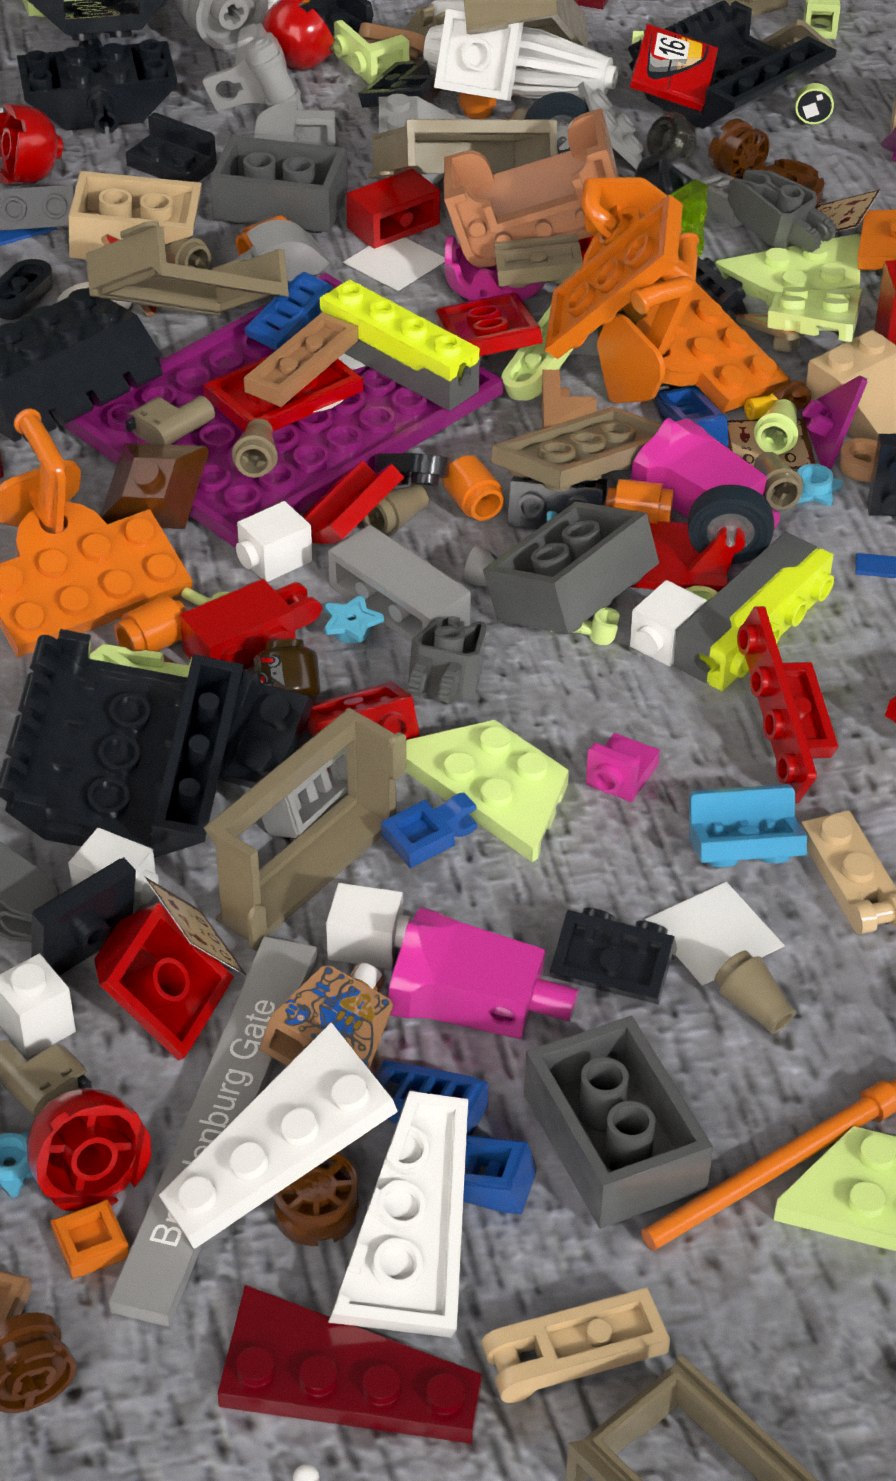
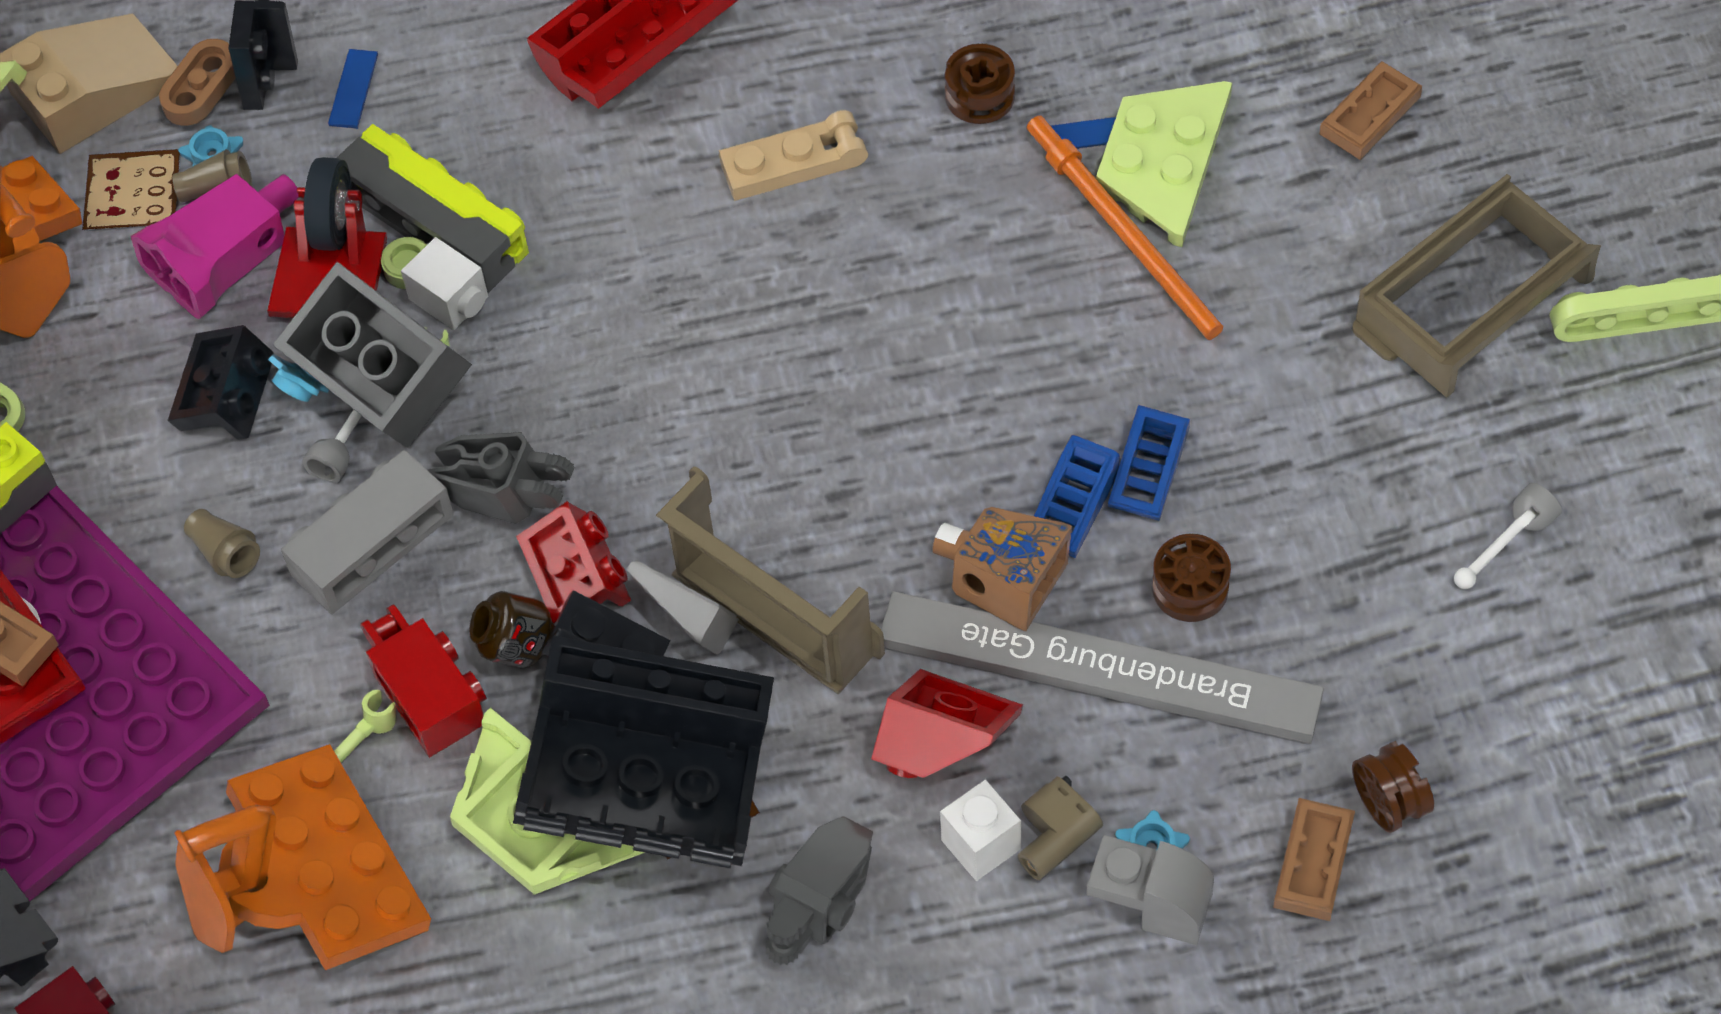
camera: 85 degrees left, 15 degrees up
red cylinder [26,1088,151,1212] -> none
black plate [31,857,136,976] -> none
orange tile [50,1200,129,1280] -> none
white brick [68,828,159,914] -> none
reddish brown slope [100,443,209,529] -> none
orange brick [114,595,187,652] -> none
dark tan piece [125,396,215,445] -> none
tan sticker [144,876,247,976] -> none
white wing [159,1023,398,1249] -> none
dark red wing [217,1285,482,1444] -> none
dark tan cone [232,419,278,478] -> none
white brick [236,501,312,582] -> none
red slope [302,460,404,544] -> none
medium azure plate [324,596,385,643] -> none
white brick [326,883,412,969] -> none
white wing [328,1091,468,1338] -> none
black plate [373,453,450,486] -> none
blue plate [381,793,478,869] -> none
dark pink piece [388,906,579,1039] -> none
yellowish green wing [405,720,569,862] -> none
orange brick [442,455,504,521] -> none
tan plate [481,1287,670,1403] -> none
dark tan plate [491,407,662,491] -> none
dark grey brick [524,1015,713,1229] -> none
medium nougat slope [541,370,597,429] -> none
black bracket [550,907,677,1005] -> none
dark pink bracket [586,732,660,802] -> none
orange brick [606,478,674,524] -> none
white sticker [645,882,785,986] -> none
blue slope [655,385,729,447] -> none
dark azure bracket [689,784,807,867] -> none
dark tan cone [714,950,796,1034] -> none
red bracket [737,606,839,803] -> none
arm [744,381,812,421] -> none
yellowish green cone [754,399,798,455] -> none
magenta piece [801,375,867,470] -> none

